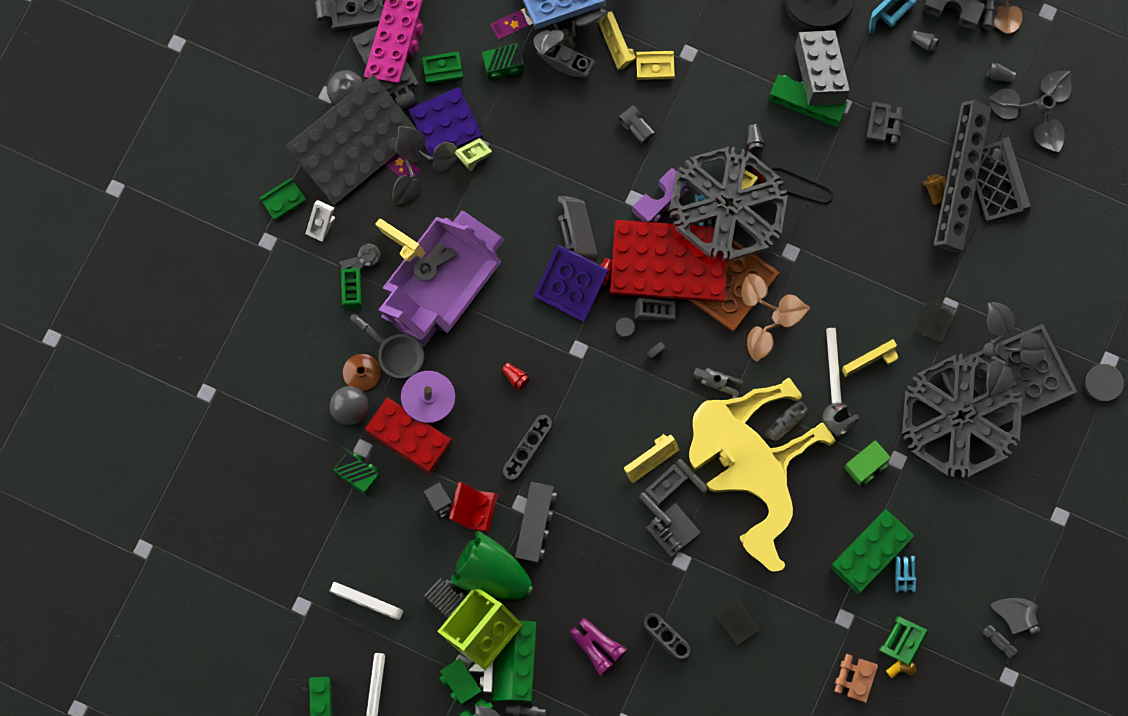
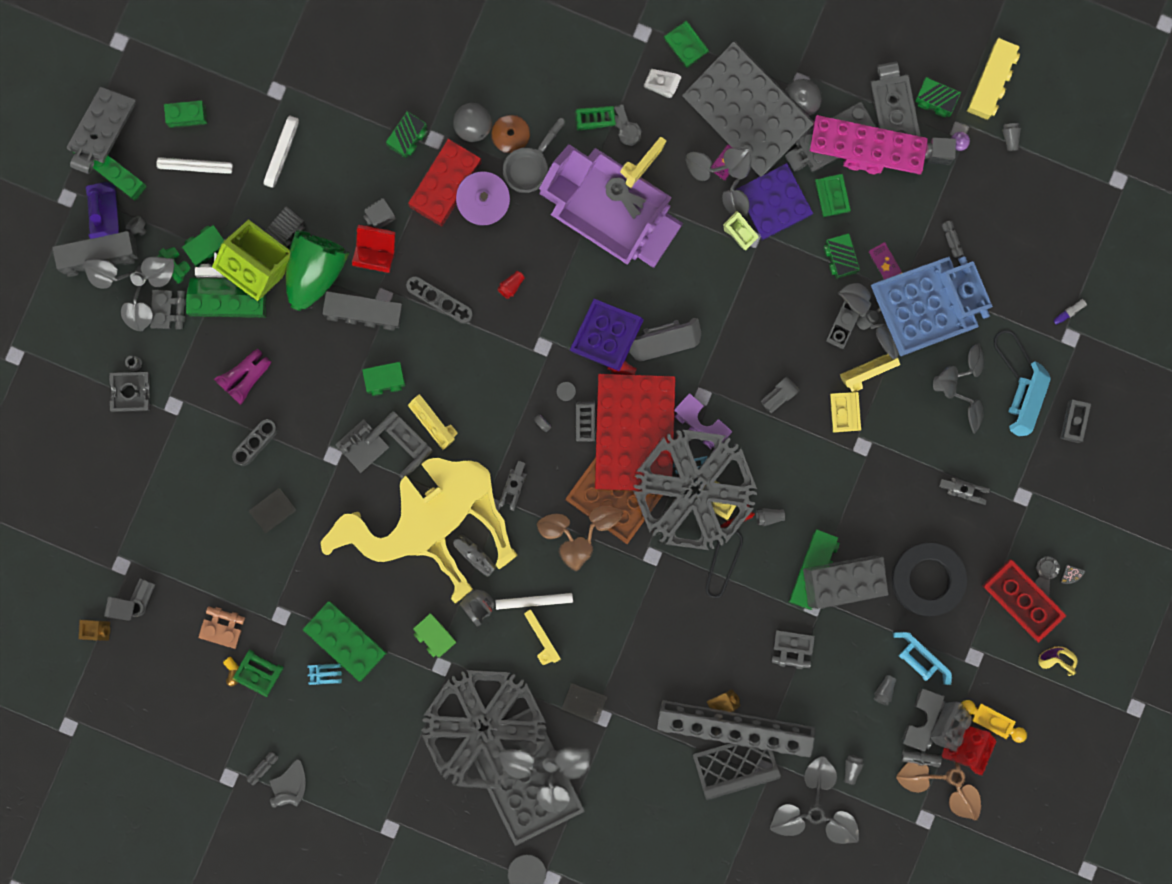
camera: 85 degrees right, 10 degrees up
none -> green brick [362,362,406,396]

